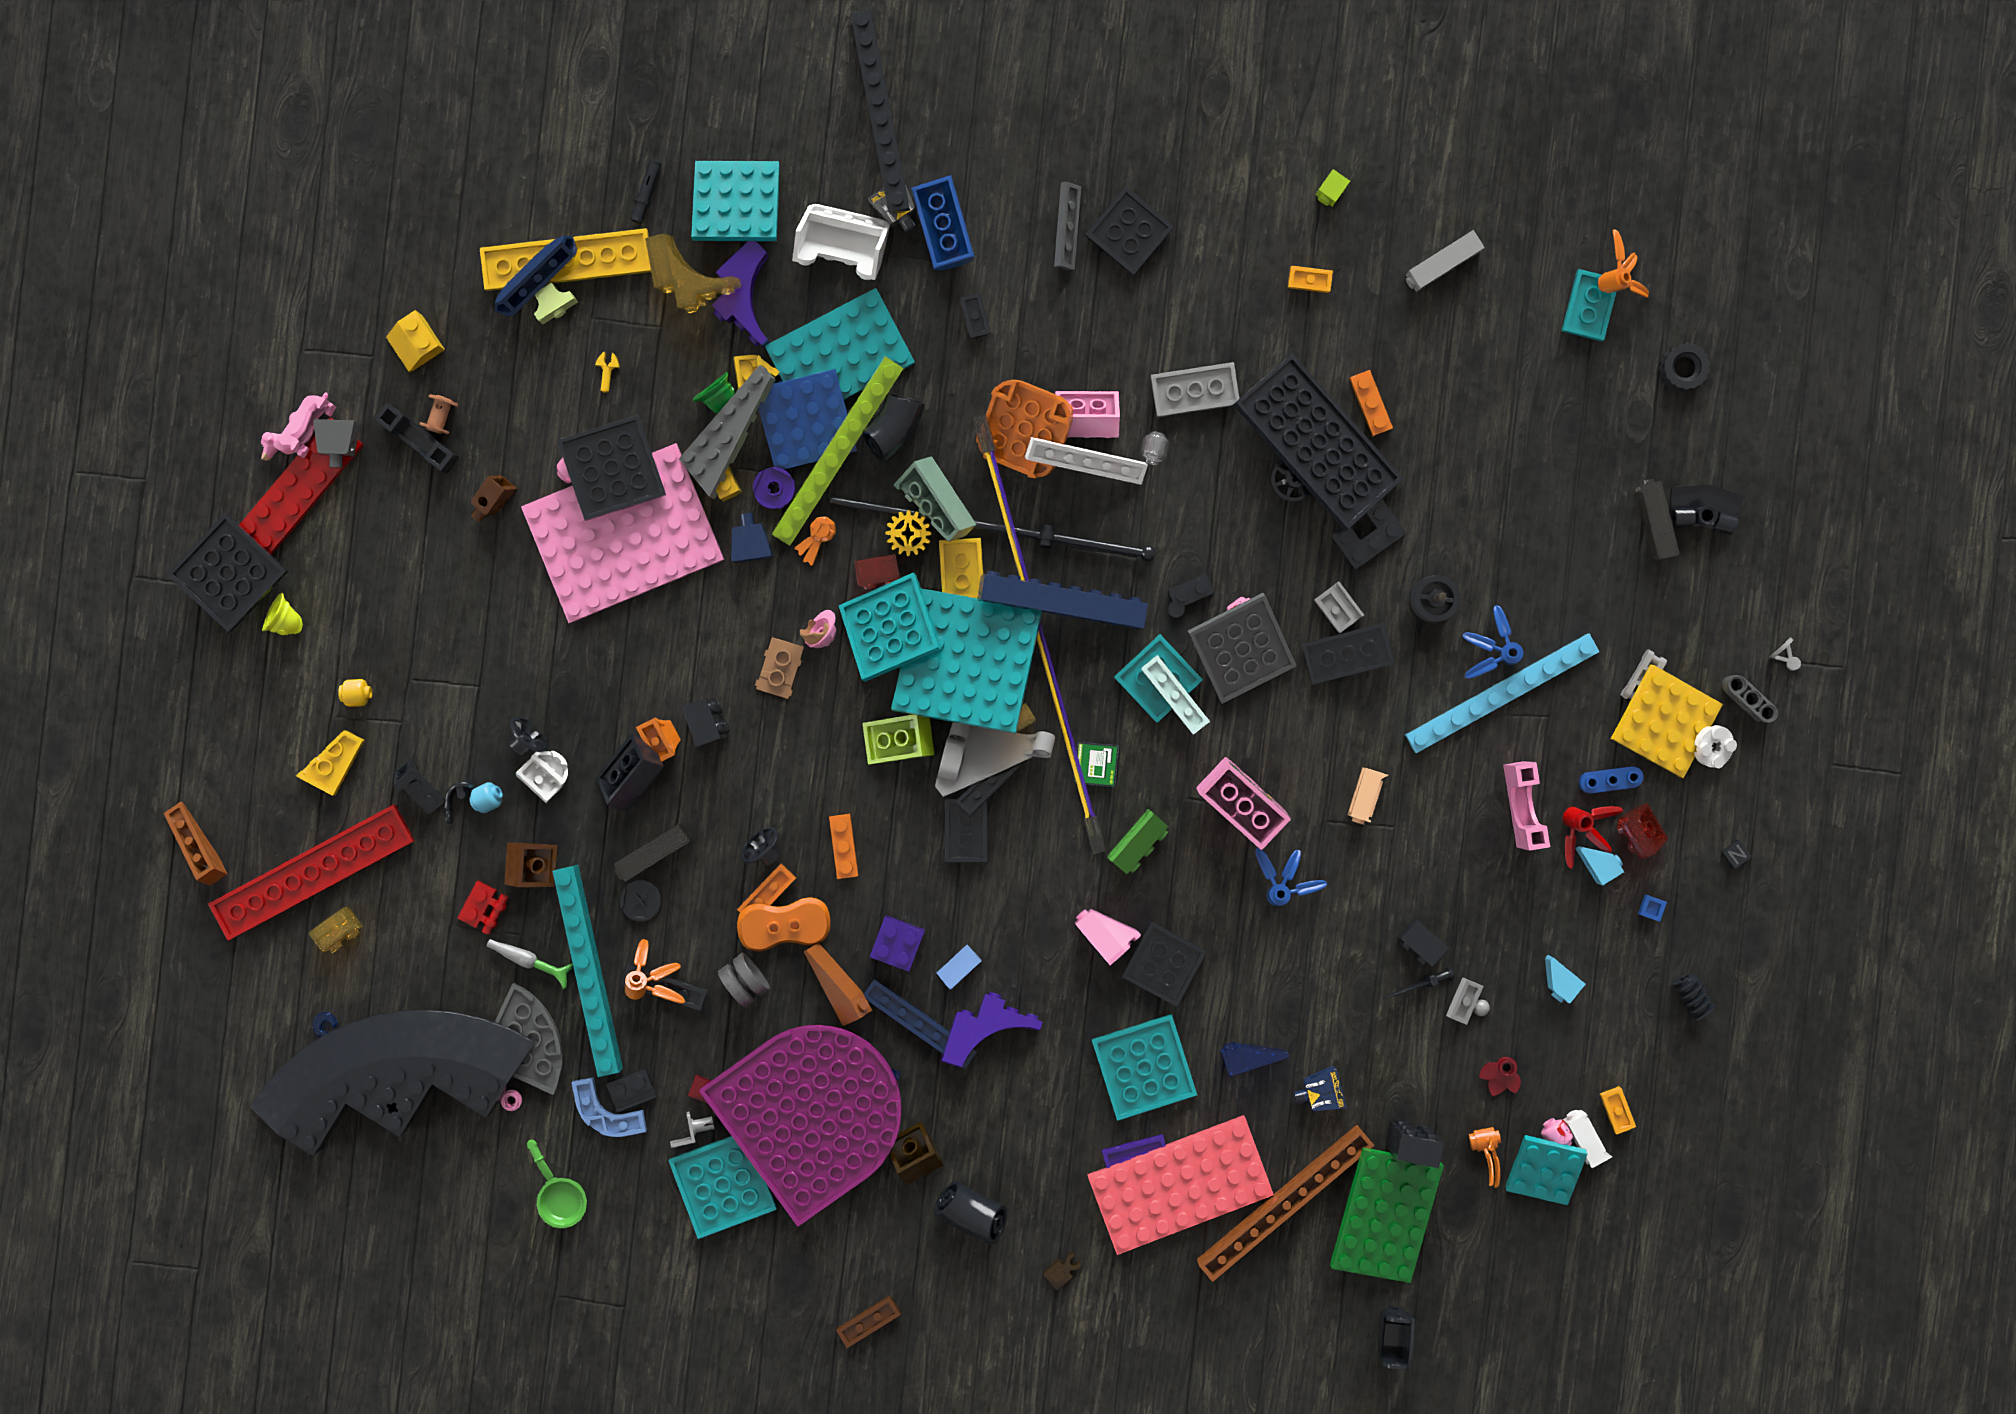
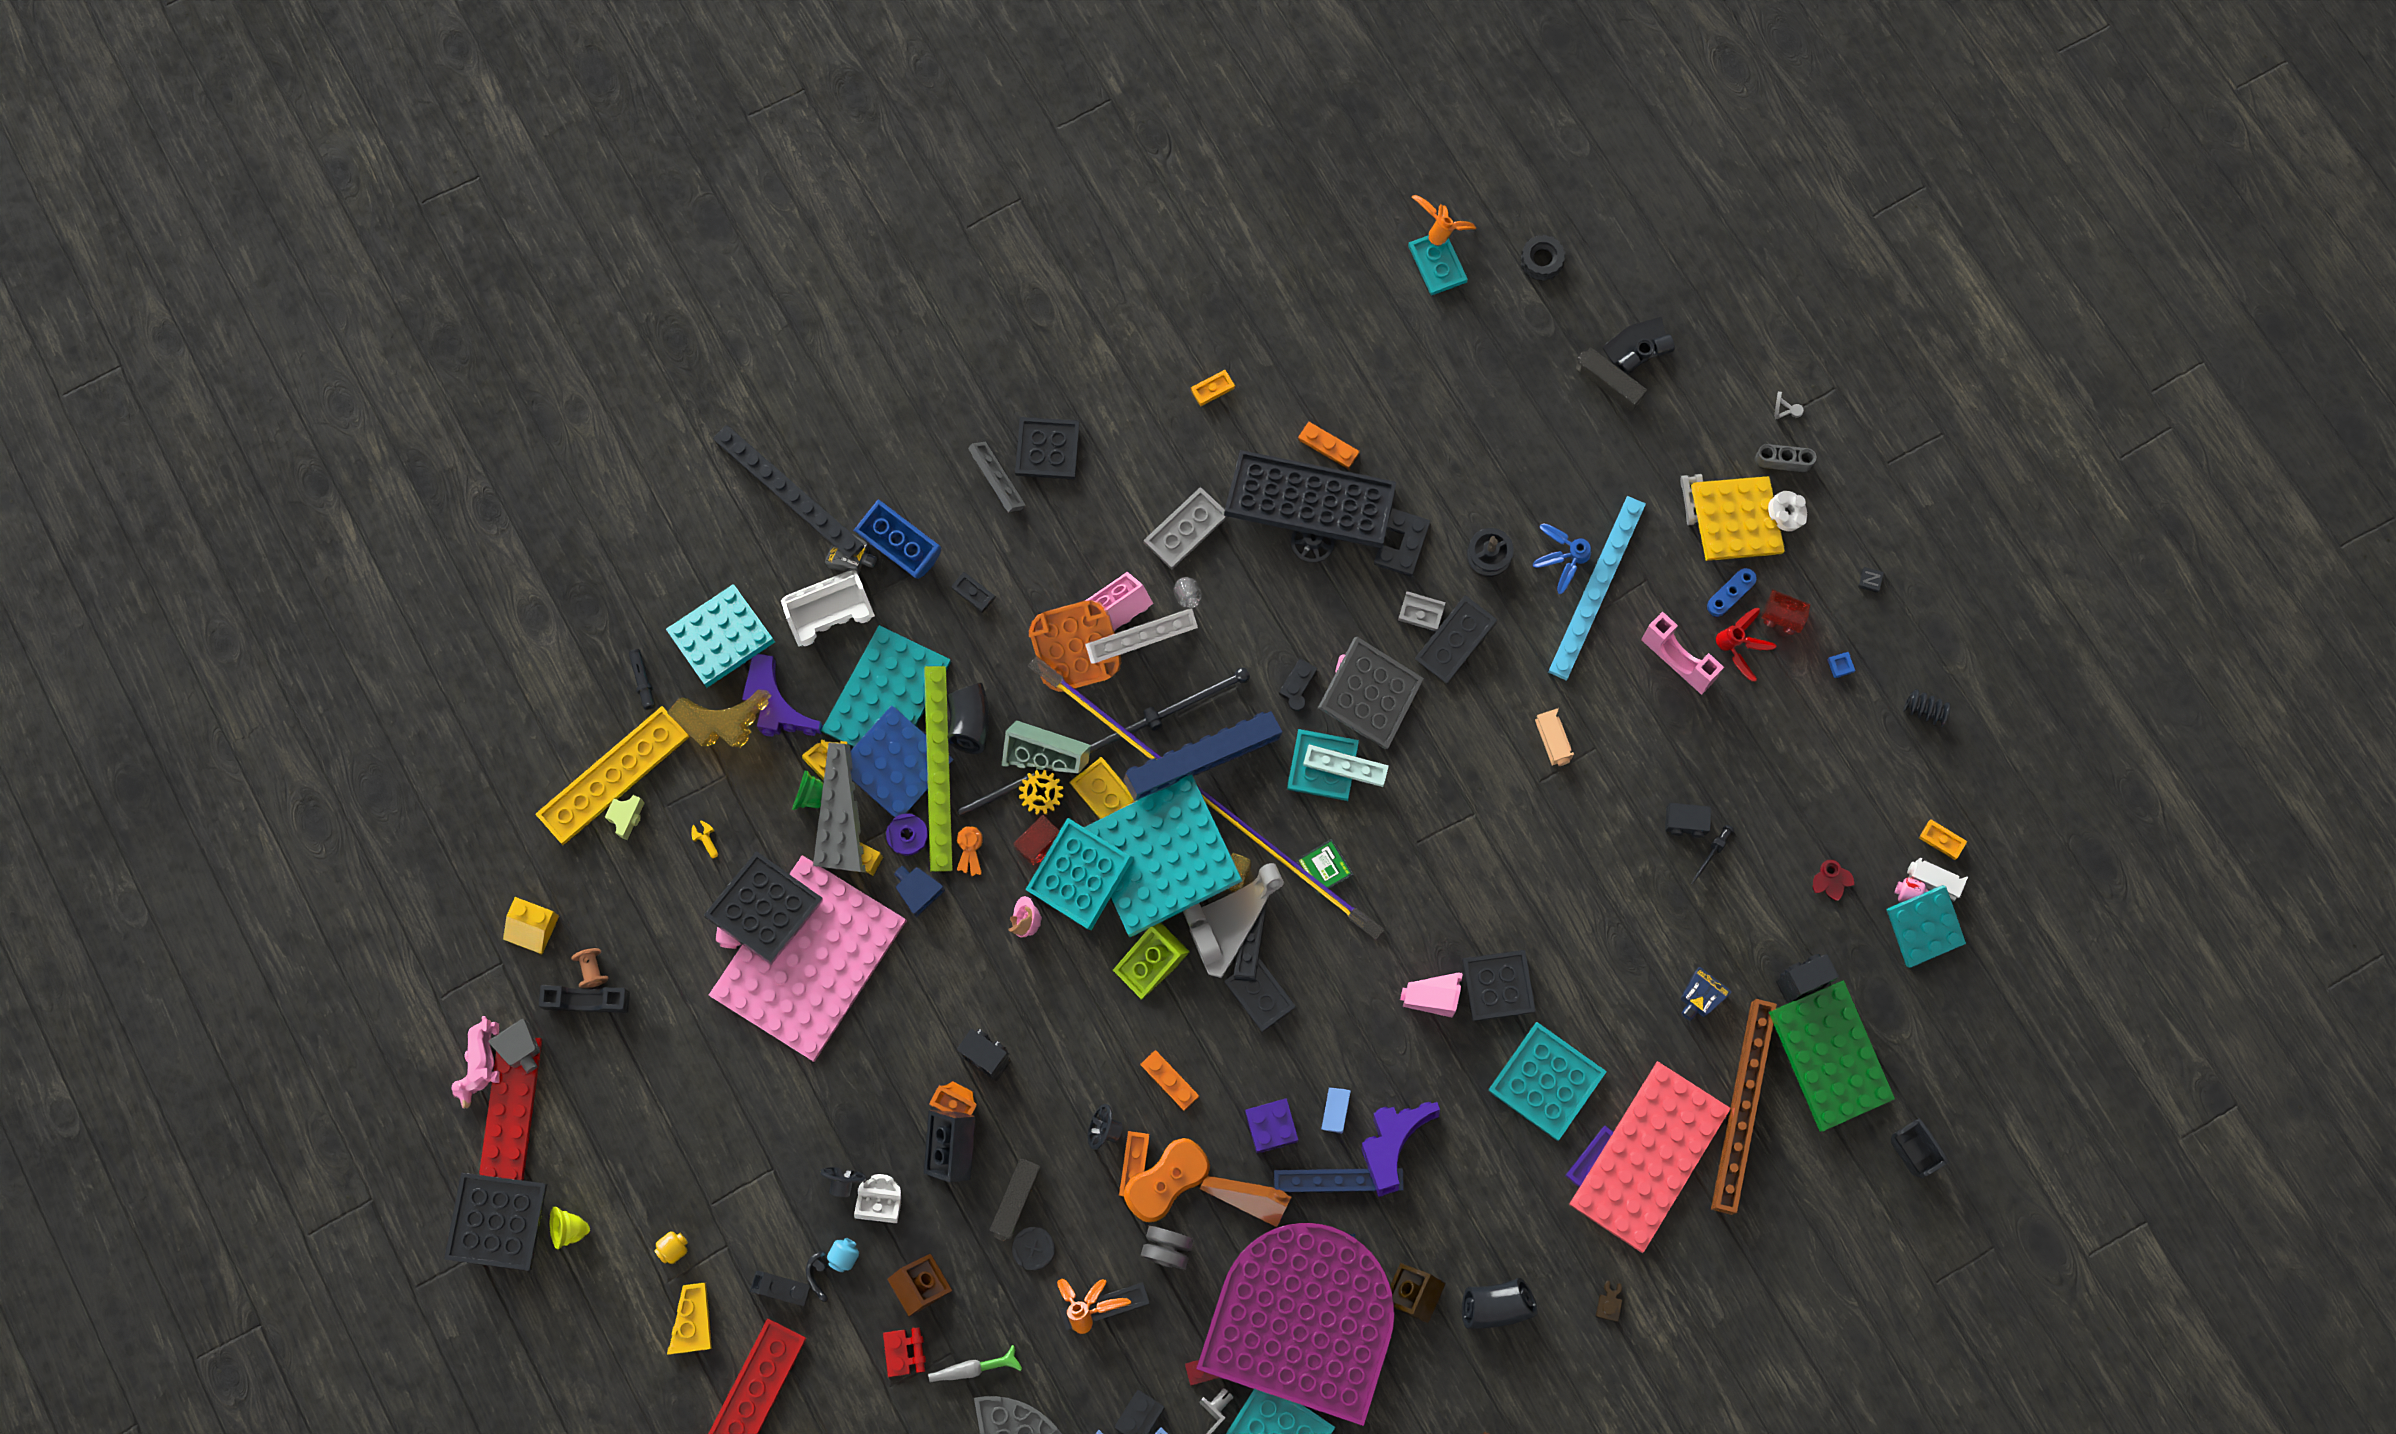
camera: 40 degrees left, 15 degrees down
reddish brown torso [470,475,518,522] -> none
dark blue brick [495,236,577,316] -> none
teal brick [553,865,623,1077] -> none
medium nougat piece [755,637,804,699] -> none
bright green slope [1107,809,1168,874] -> none
bright pink brick [1196,757,1291,850] -> none
clear blue slope [1220,1042,1289,1077] -> none
blue plant [1256,848,1327,906] -> none
lime brick [1315,169,1350,207] -> none
light grey brick [1406,230,1485,292] -> none
light grey plate [1446,978,1490,1025] -> none
orange plant [1468,1127,1501,1188] -> none
medium azure slope [1545,955,1585,1004] -> none
medium azure slope [1575,846,1624,885] -> none

